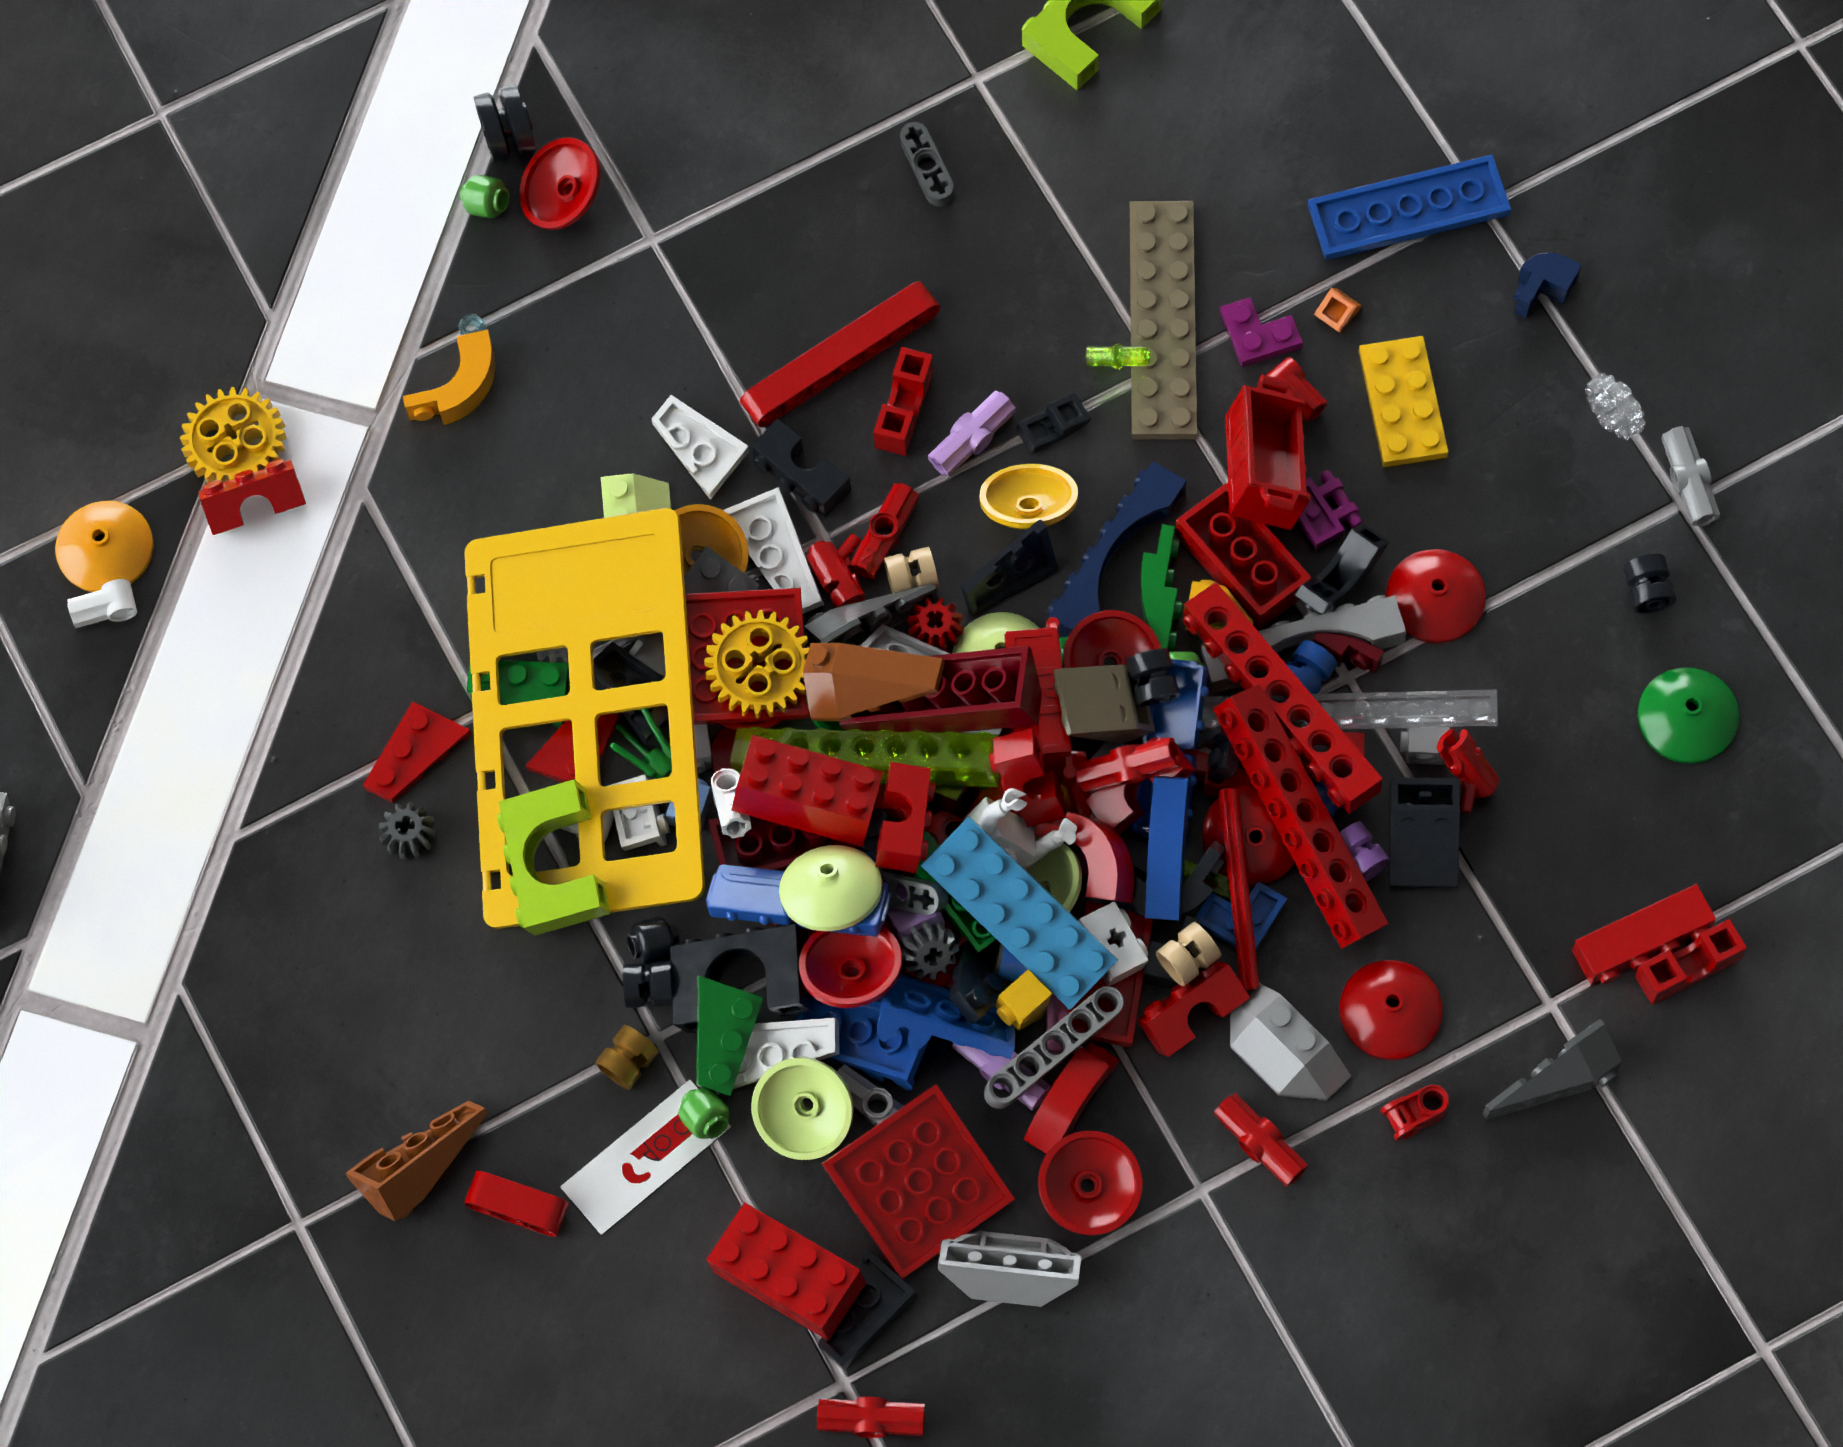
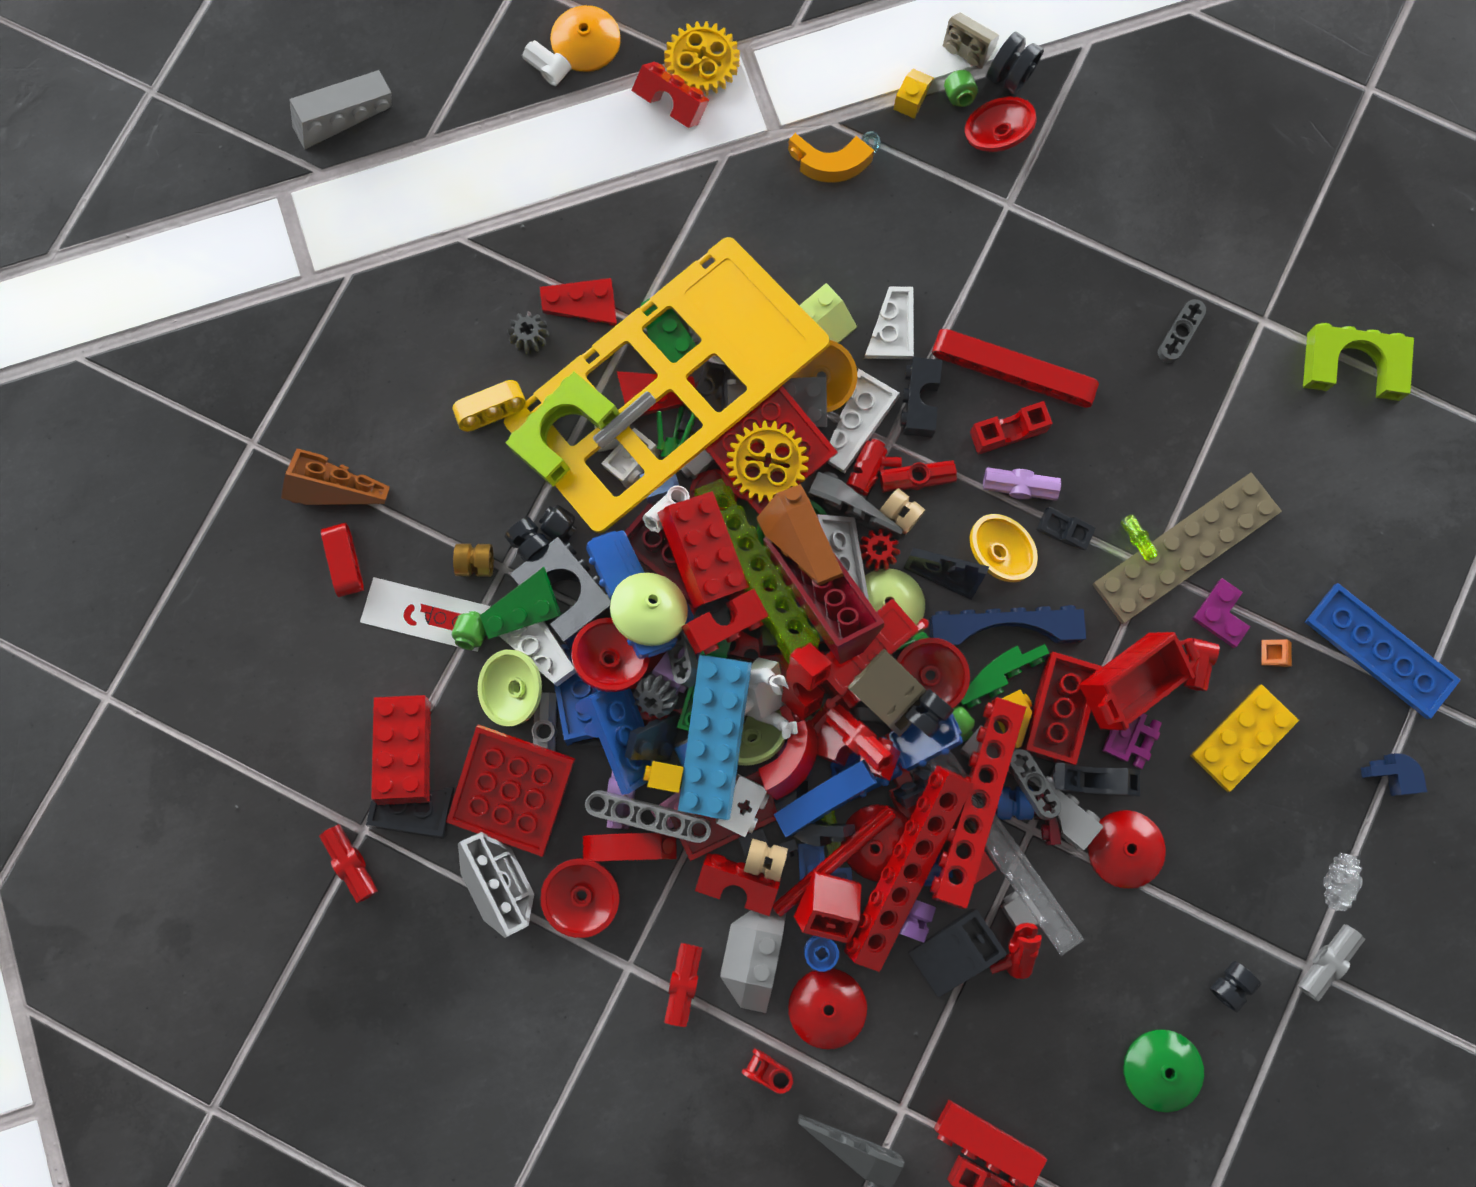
camera: 50 degrees right, 10 degrees up
none -> yellow beam [453,380,526,432]
none -> light grey axle [593,391,656,448]
none -> red slope [794,871,861,944]
none -> blue wheel [804,935,839,972]
none -> yellow slope [893,68,934,119]
none -> dark tan slope [942,12,1000,69]
none -> dark grey beam [1008,749,1061,820]

